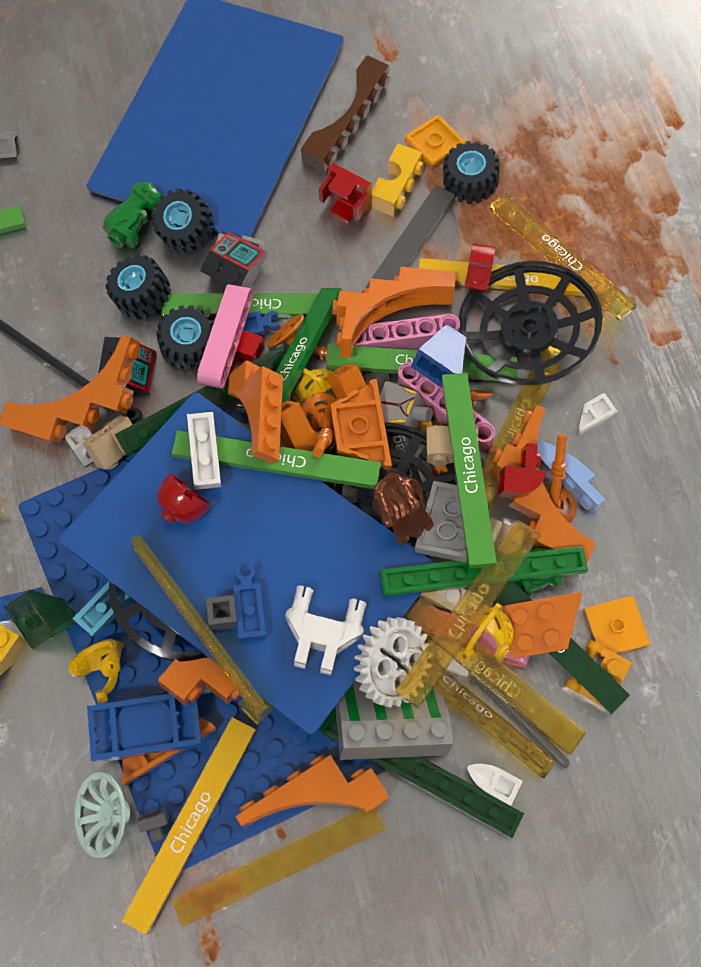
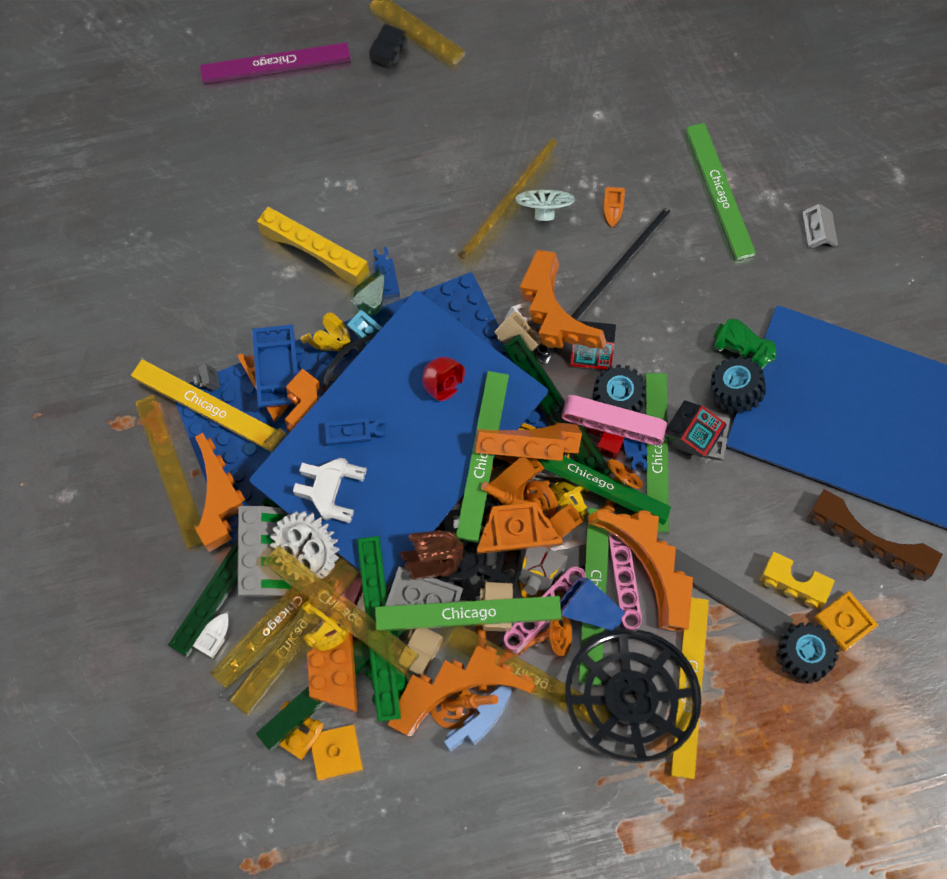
camera: 90 degrees right, 0 degrees up
light aqua wheel [74,772,130,858] -> none
black wheel [105,254,171,319] -> none
clear yellow tile [131,534,268,719] -> none
white plate [187,412,221,490] -> none
dark grey plate [206,595,237,631] -> none
red panel [318,162,372,223] -> none
red brick [464,243,496,292] -> none
clear yellow tile [489,193,637,321] -> none
red brick [498,443,546,498] -> none
white tile [578,393,618,436] -> none

